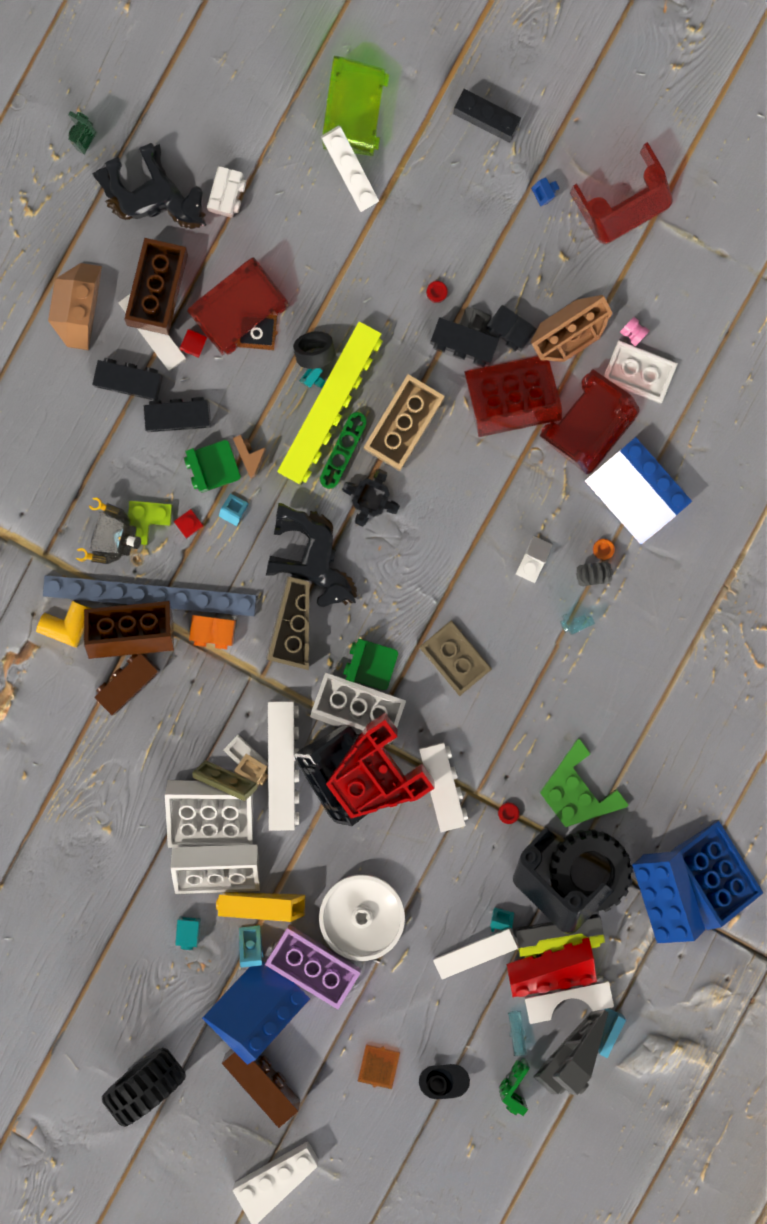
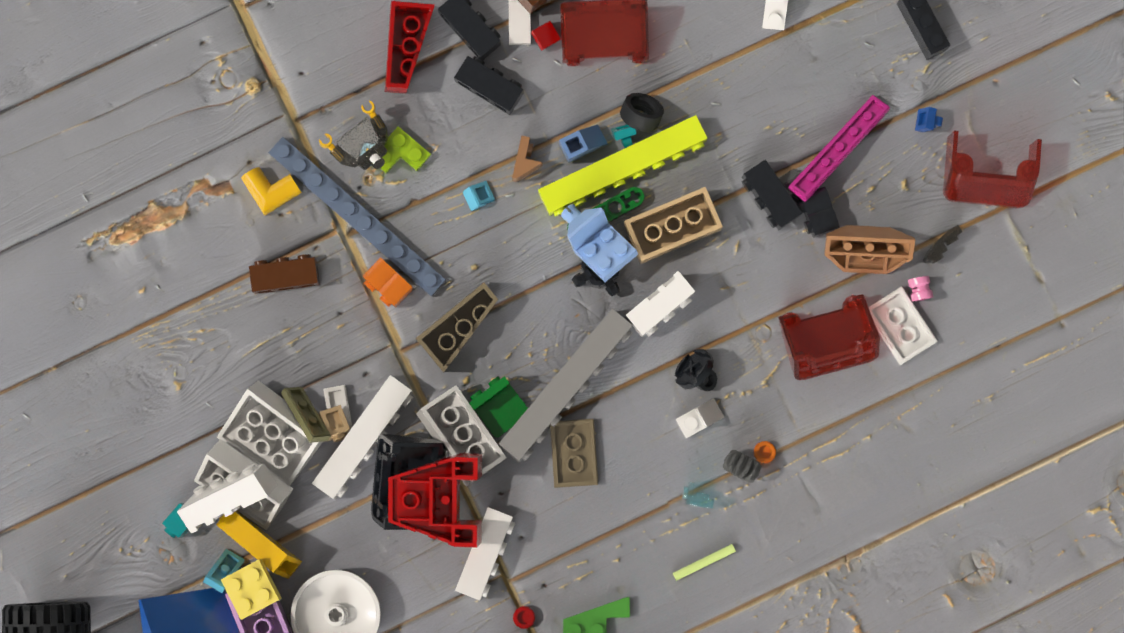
camera: 30 degrees right, 5 degrees down
reddish brown brick [84,601,174,659] -> none
red plate [174,509,204,539] -> none
green bracket [184,440,241,493] -> none
piece [236,312,278,351] -> none
black animal [266,503,357,607] -> none
red tile [426,281,448,303] -> none
clear red slope [464,356,562,437] -> none
slope [585,437,692,545] -> none
none -> white wedge [177,463,278,534]
none -> light yellow plate [221,558,282,620]
none -> red wedge [384,1,435,94]
none -> light grey brick [498,309,633,462]
none -> medium blue slope [559,125,608,163]
none -> light blue plate [561,204,638,282]
none -> white wedge [625,271,695,337]
none -> yellowish green bar [672,544,736,581]
none -> black tile [675,349,717,391]
none -> dark pink tile [789,95,890,202]
none -> clear smoke slope [923,225,962,264]

